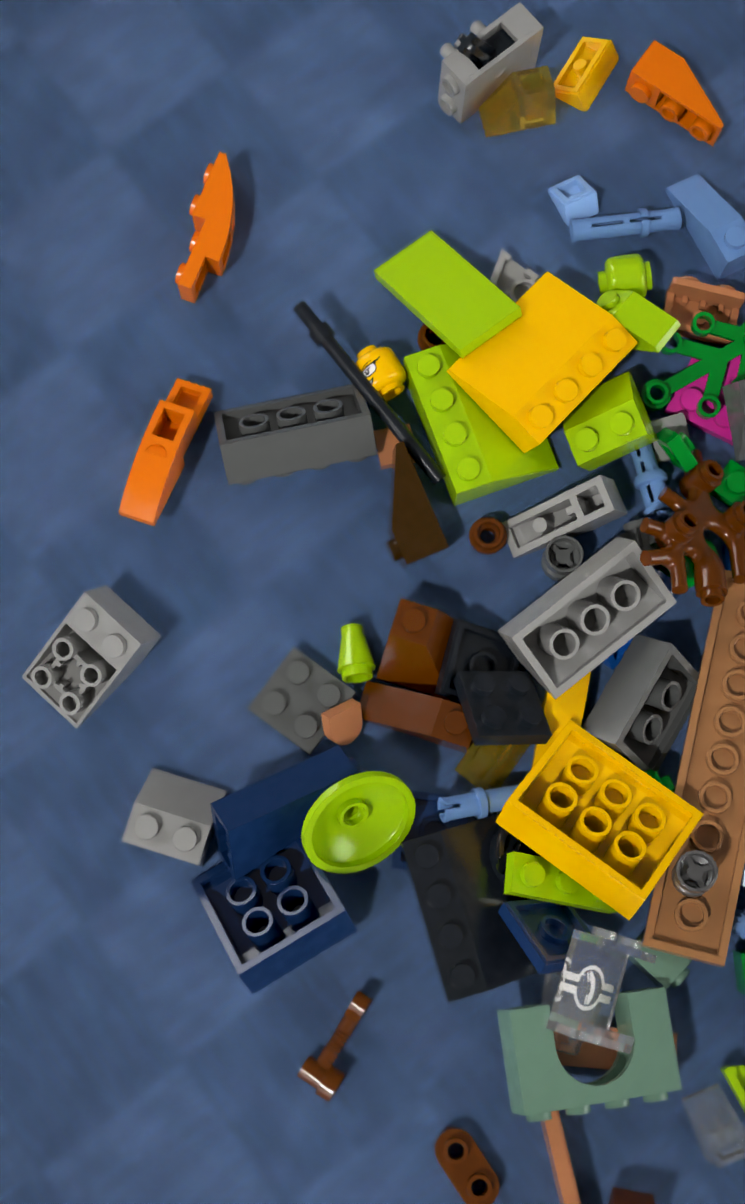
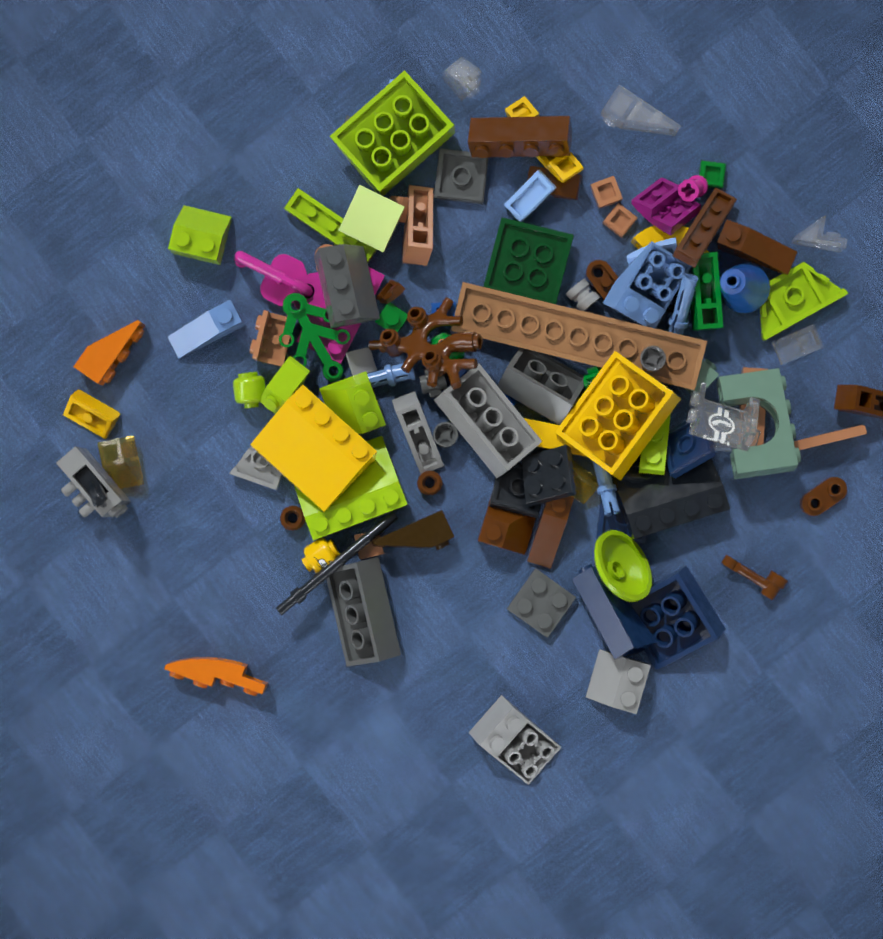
camera: 85 degrees left, 10 degrees up
orange slope [119,378,213,527] -> none
nougat tile [321,698,363,746] -> none
lime cone [337,623,376,683] -> none
lime tile [373,230,522,359] -> none
light blue slope [548,175,599,226] -> none
medium blue pin [569,206,682,243] -> none
green plate [656,427,699,473] -> none

